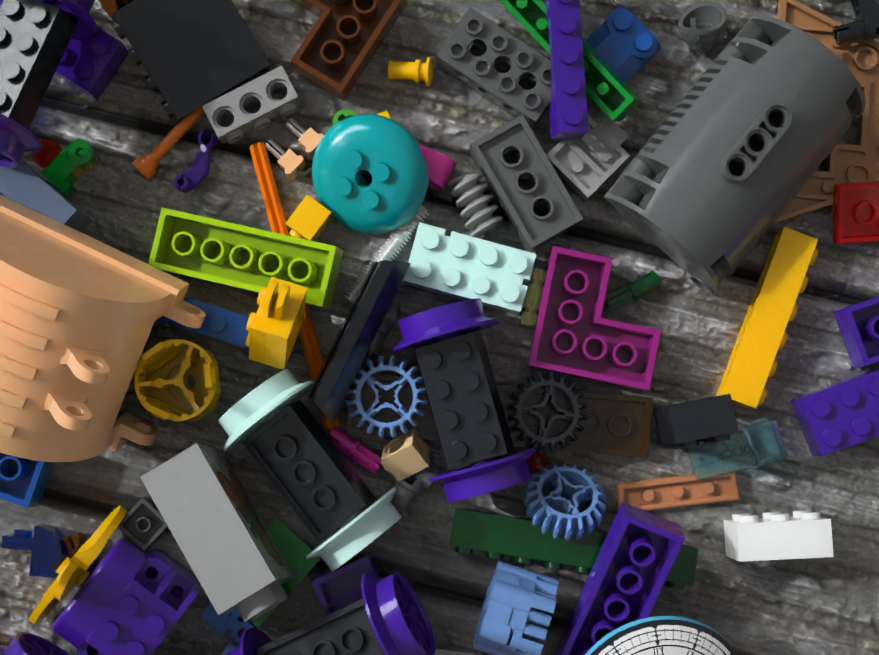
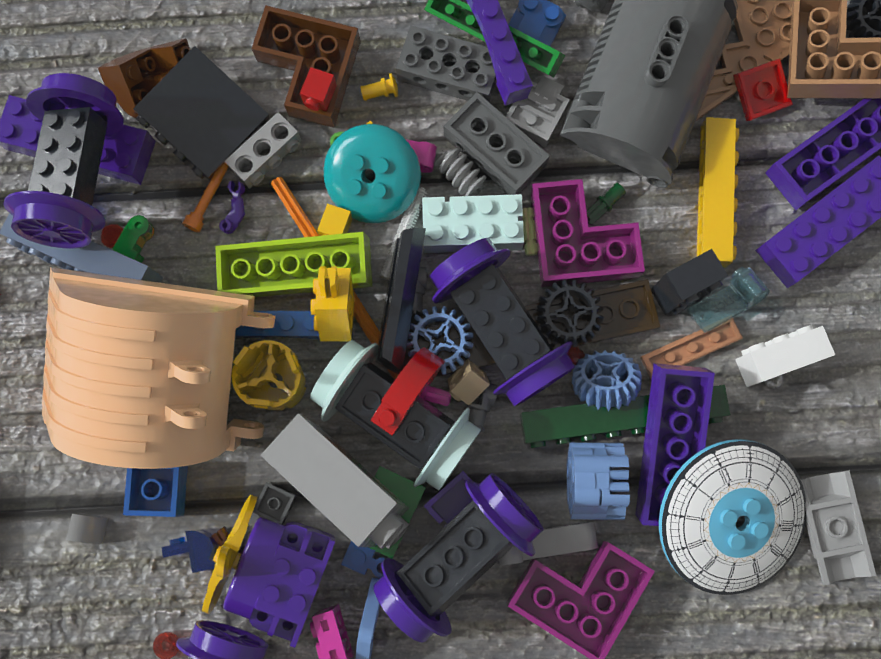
camera: 10 degrees left, 5 degrees down
light nougat piece [265,118,324,180] -> none
none -> red brick [300,67,337,112]
none -> red arch [370,347,445,436]

